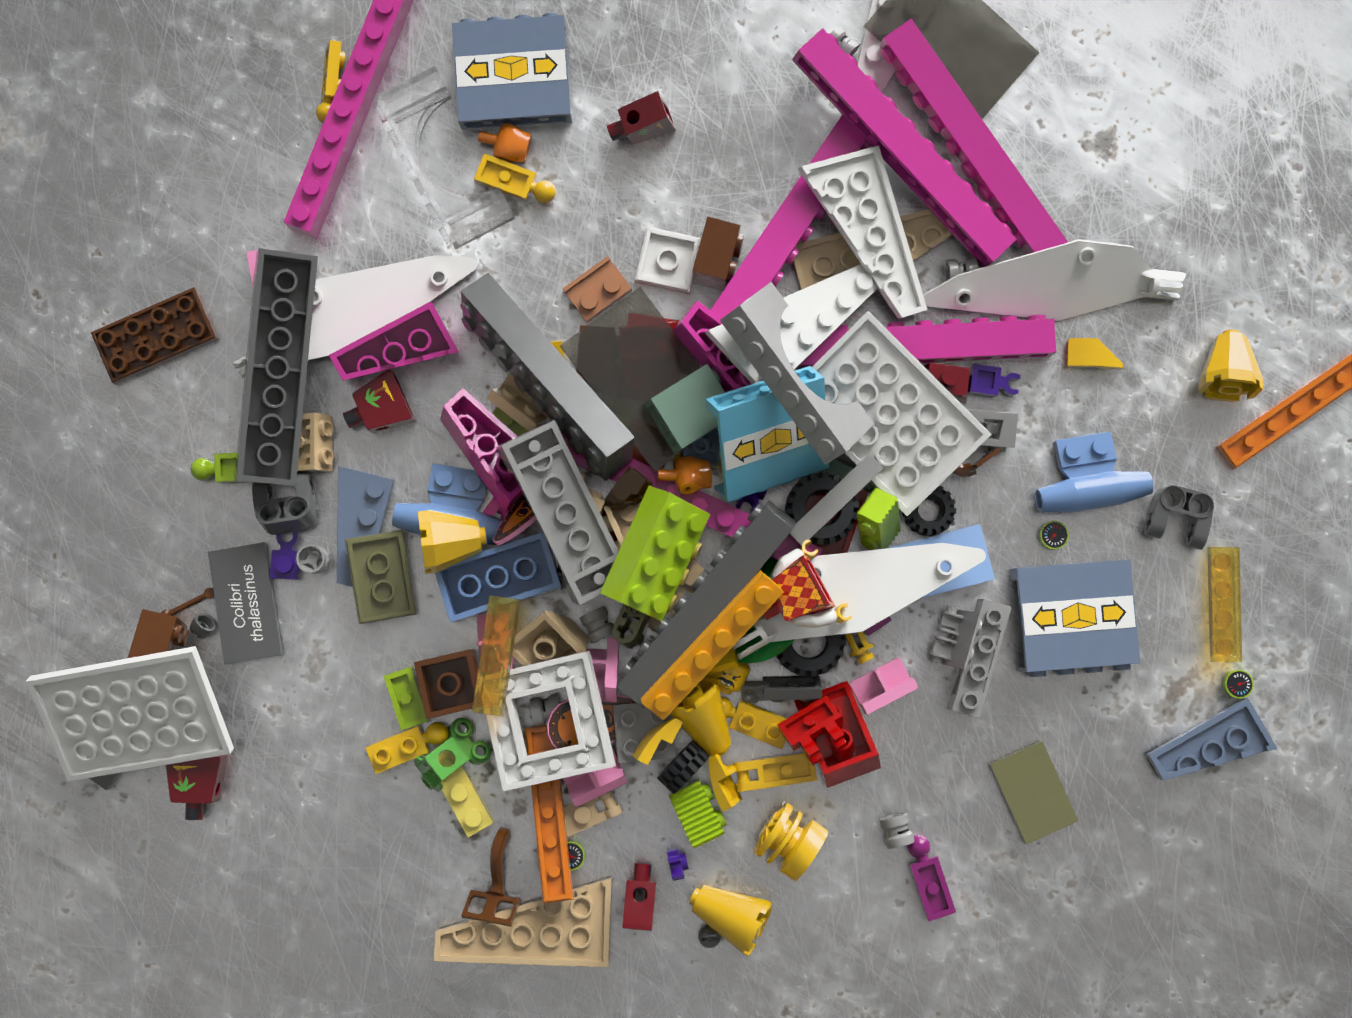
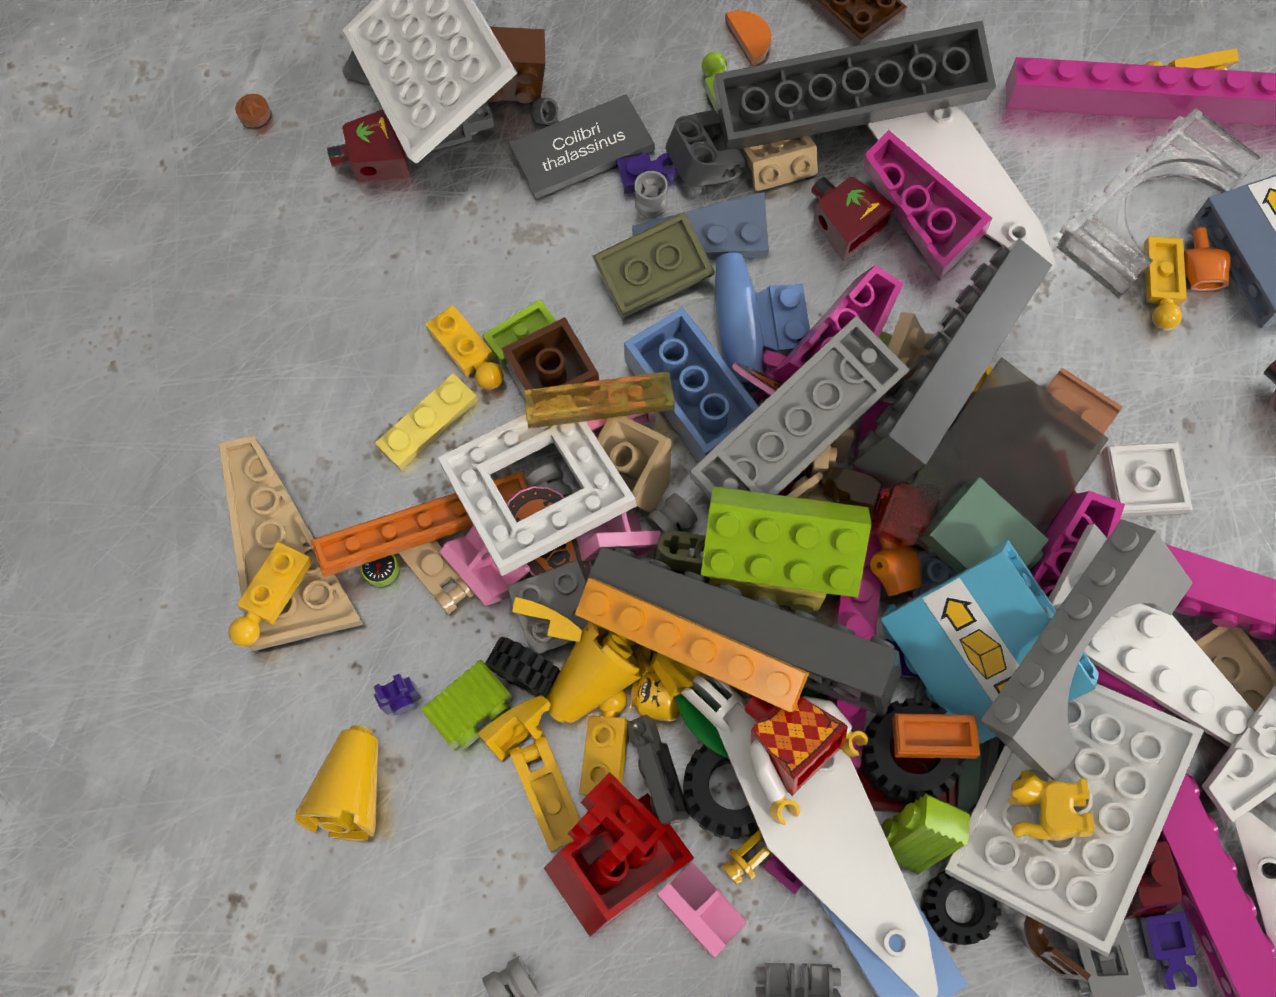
camera: 75 degrees right, 15 degrees down
reddish brown hinge [161,588,215,616] -> none
bright green piece [413,718,491,792] -> none
yellow cone [418,510,487,574] -> none
reddish brown piece [461,827,520,927] -> none
dark red torso [622,863,656,931] -> none
reddish brown brick [692,216,744,291] -> none
dark grey hinge [698,924,721,948] -> none
yellow wheel [753,802,828,882] -> none
light grey sticker [790,453,883,545] -> none
none -> yellow plate [228,542,313,647]
none -> dark orange tile [235,94,271,128]
none -> orange tile [725,10,772,66]
none -> clear red brick [870,483,931,547]
none -> orange tile [892,714,980,759]
none -> yellow animal [1008,770,1095,841]

